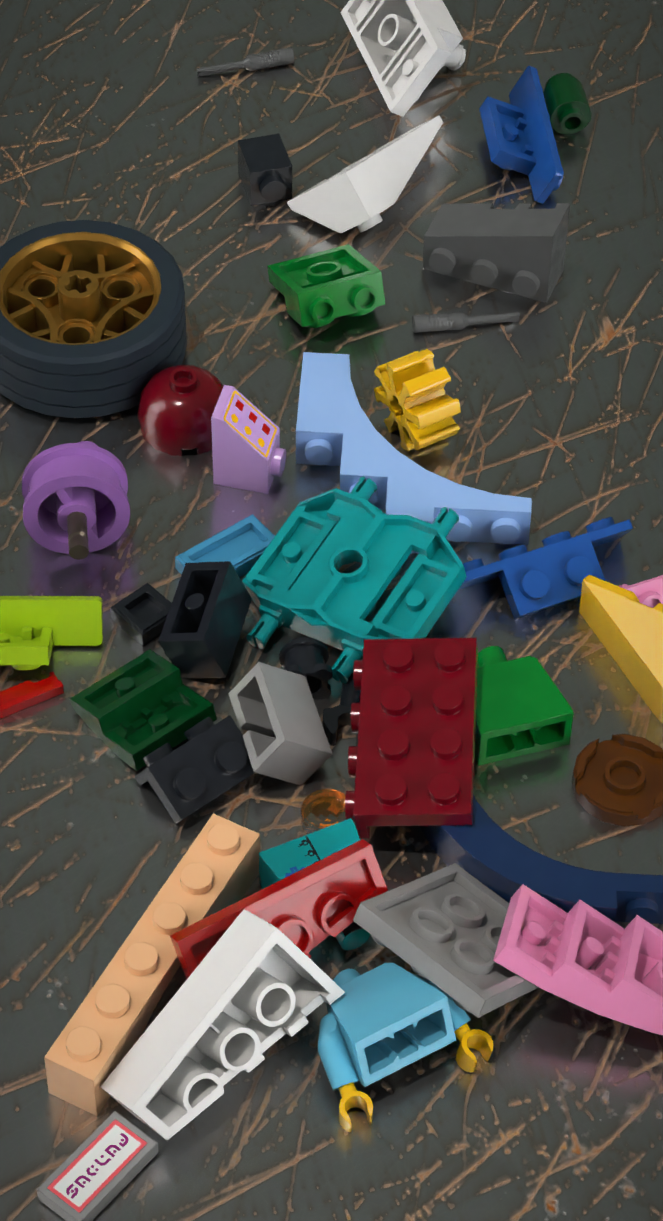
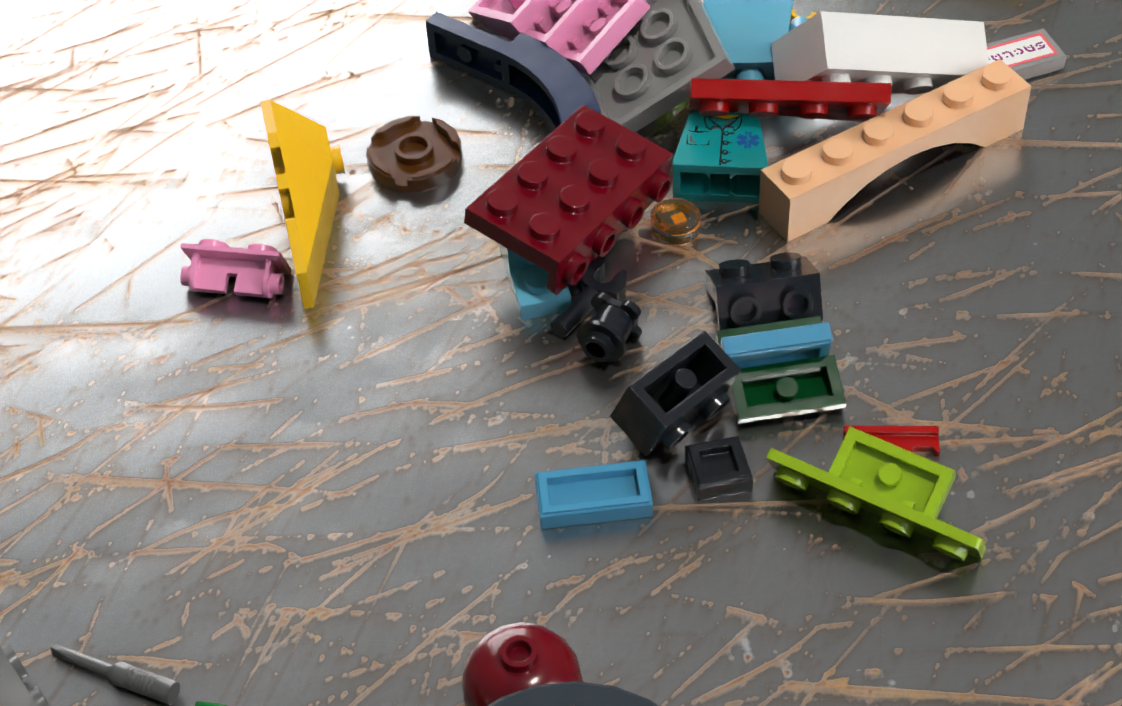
camera: 145 degrees left, 0 degrees up
medium lavender wheel [21,441,130,560] -> none
lavender slope [211,385,287,494] -> none
light grey piece [228,662,332,785] -> none
teal piece [242,476,467,683] -> none
light blue arch [296,352,532,554] -> none
yellow gear [374,349,461,452] -> none
blue bracket [458,517,633,620] -> none
green torso [475,646,574,766] -> none
none -> dark azure tile [720,322,833,369]

